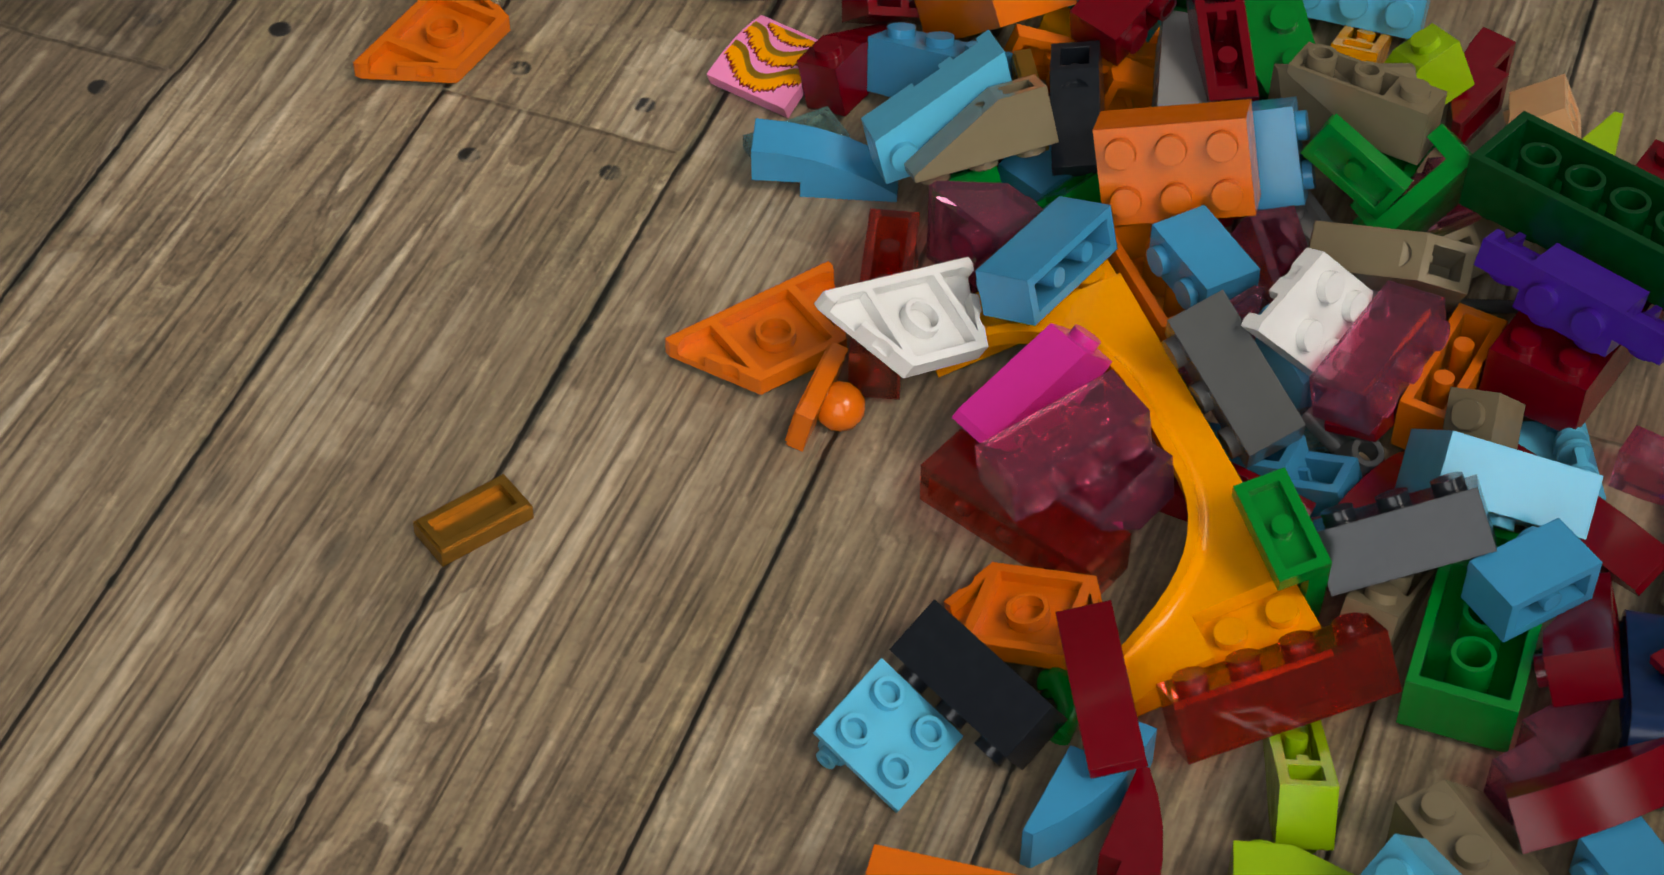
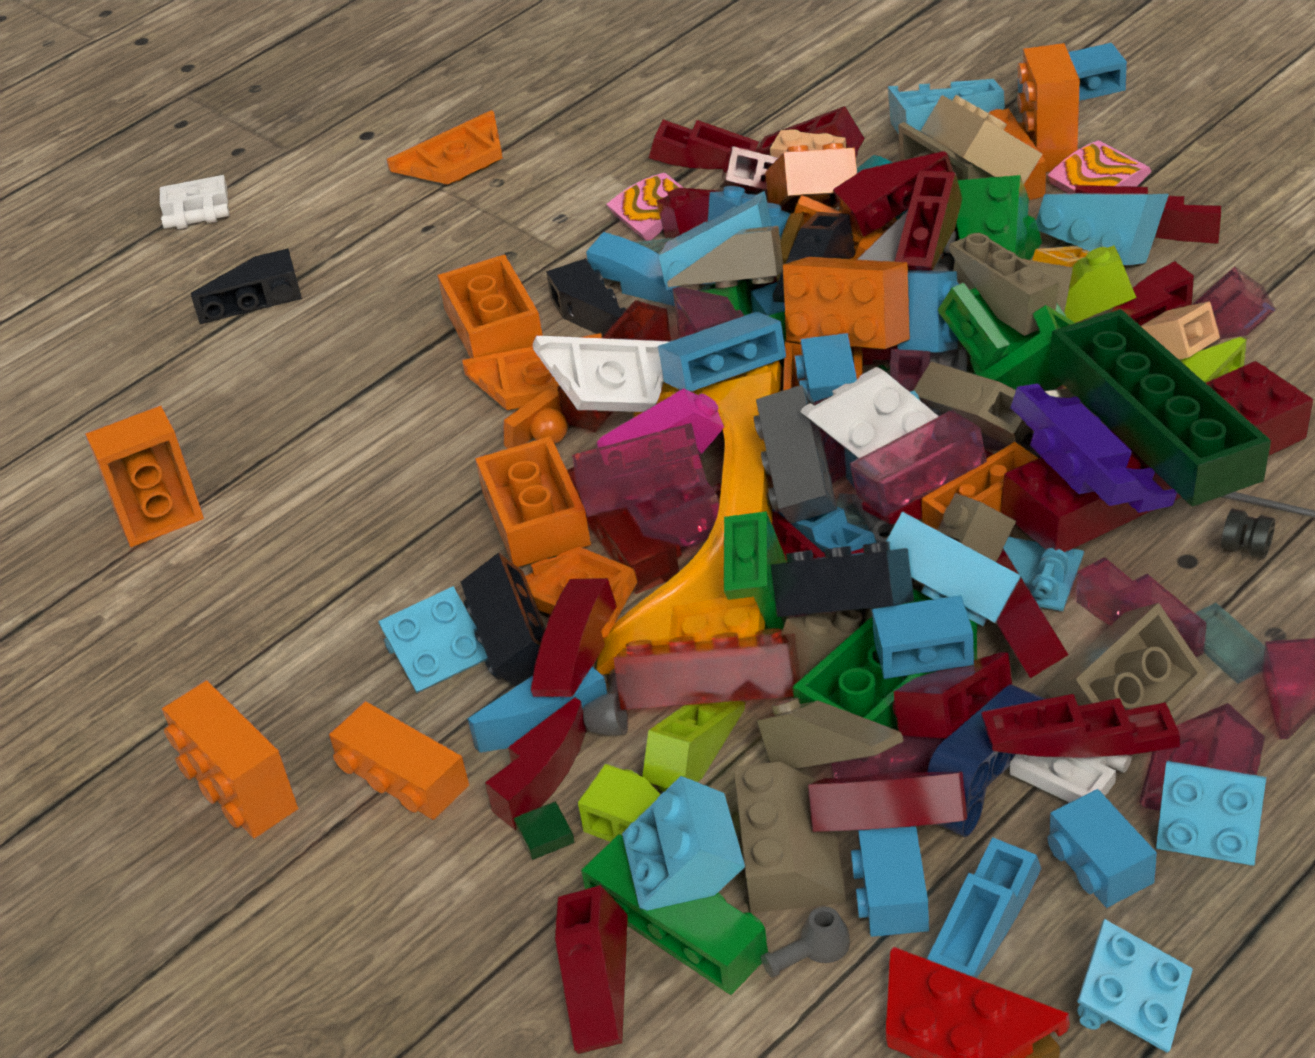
camera: 30 degrees right, 5 degrees down
pearl gold tile [413,474,534,567] -> none
none -> orange brick [85,405,204,548]
none -> white plate [160,175,230,229]
none -> black slope [191,248,302,324]
none -> orange brick [437,254,543,358]
none -> orange brick [475,436,591,567]
none -> black slope [546,258,632,340]
none -> dark grey bar [583,668,631,736]
none -> dark tan slope [757,697,904,769]
none -> clear pink slope [1192,266,1276,340]

